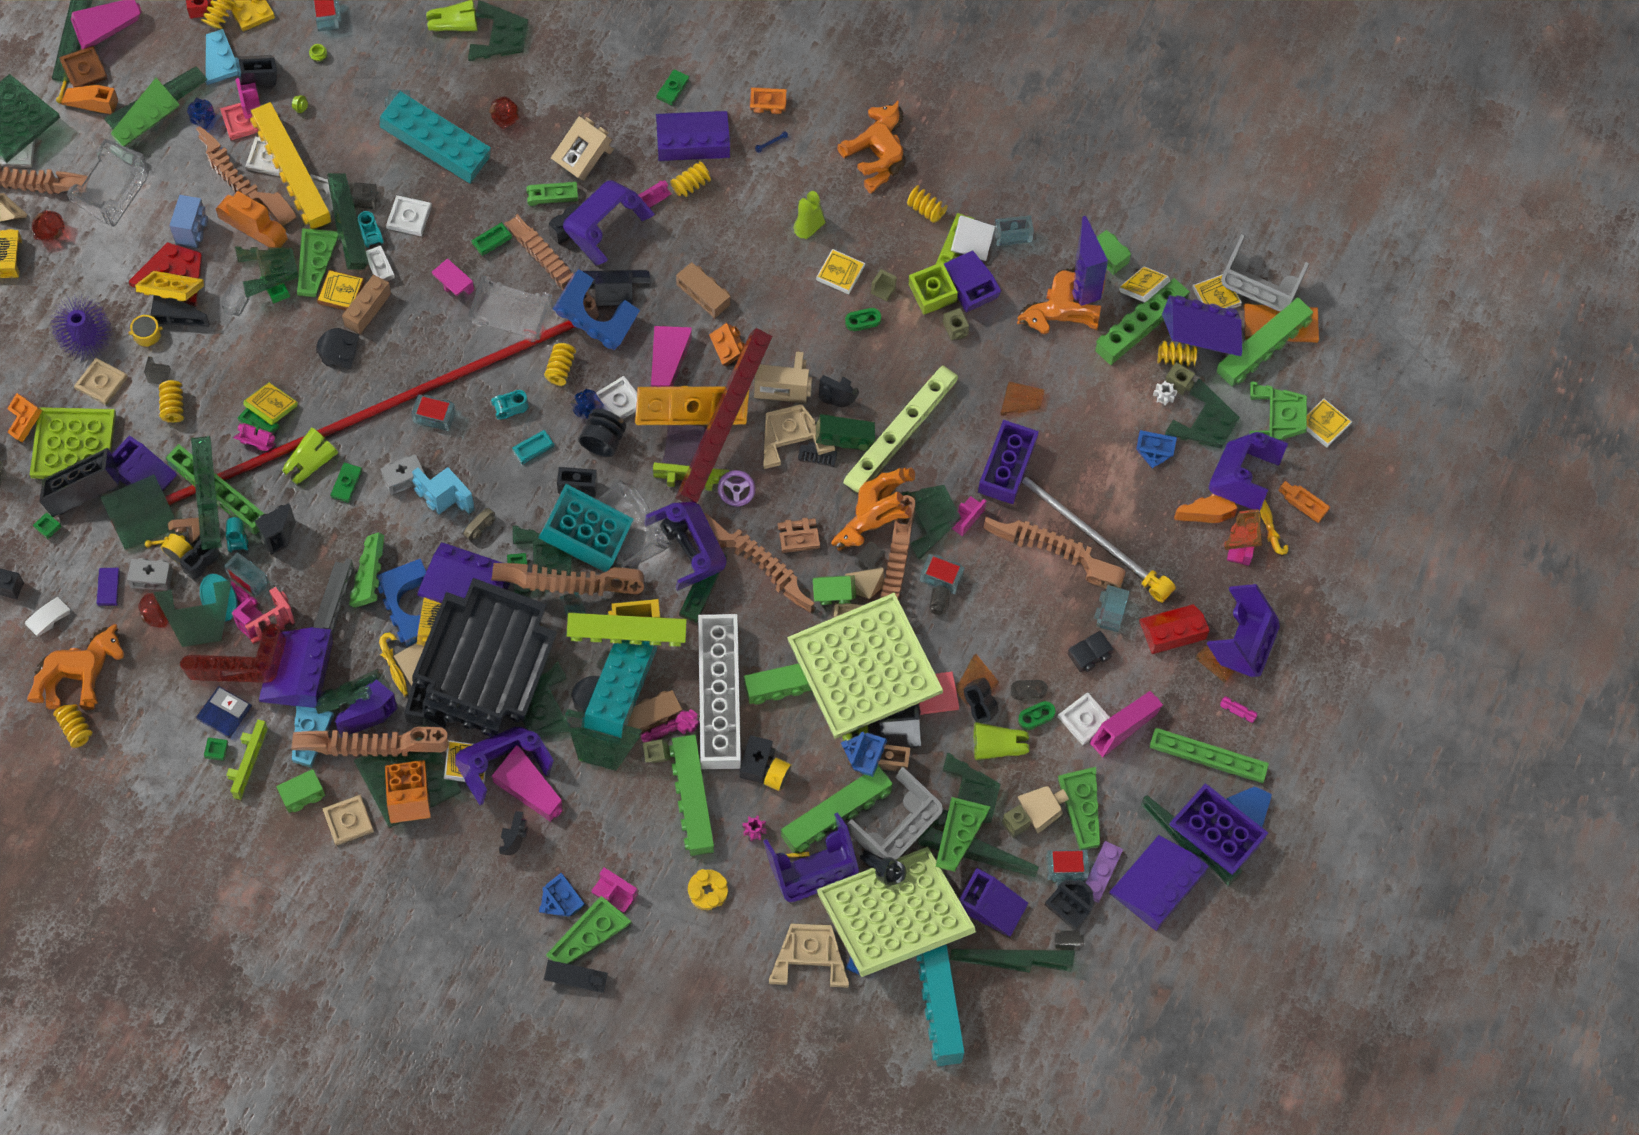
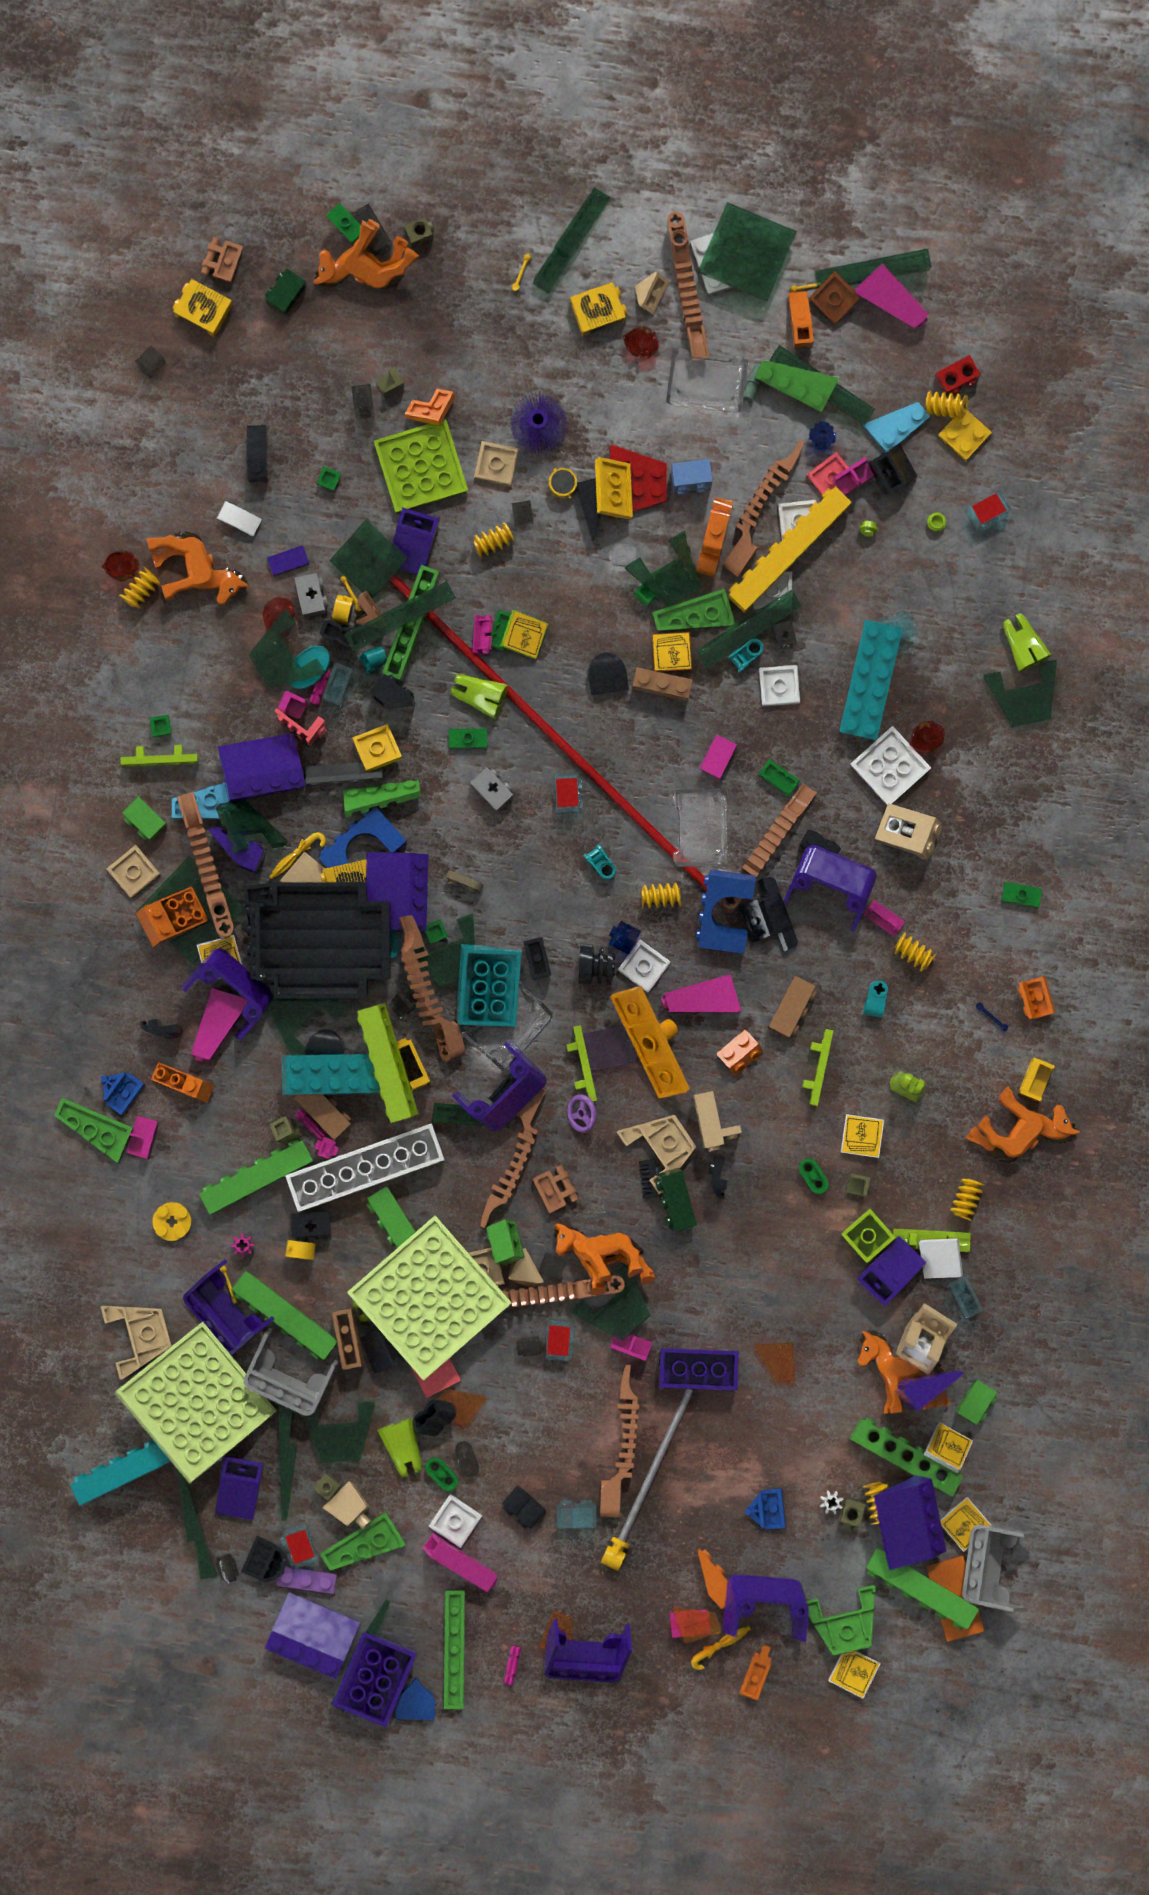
camera: 70 degrees right, 20 degrees up
black slope [39,448,120,517] -> none
clear red beam [180,624,286,683] -> none
clear blue tile [196,686,252,738] -> none
white plate [364,246,395,281] -> none
medium azure bracket [412,467,475,514] -> none
teal tile [512,430,555,464] -> none
bright green plate [526,182,578,206] -> none
black hinge [543,960,608,993] -> none
clear green wing [565,709,642,771] -> none
dark purple slope [656,111,730,161] -> none
dark red brick [675,328,773,503] -> none
blue slope [841,732,887,777] -> none
yellowish green beam [843,365,958,493] -> none
black piece [860,850,907,886] -> none
bright green wing [935,797,990,872] -> none
olive brick [943,308,969,341] -> none
red slope [1139,604,1210,654] -> none
clear green wing [1165,378,1240,448] -> none
none -> clear red hair [102,550,140,582]
none -> orange slope [151,1062,215,1103]
none -> yellow plate [352,724,402,773]
none -> lime hinge [802,1029,833,1106]
none -> white plate [850,726,931,805]
none -> teal piece [863,980,888,1018]
none -> tan brick [895,1303,957,1374]
none -> yellow panel [1018,1057,1055,1102]

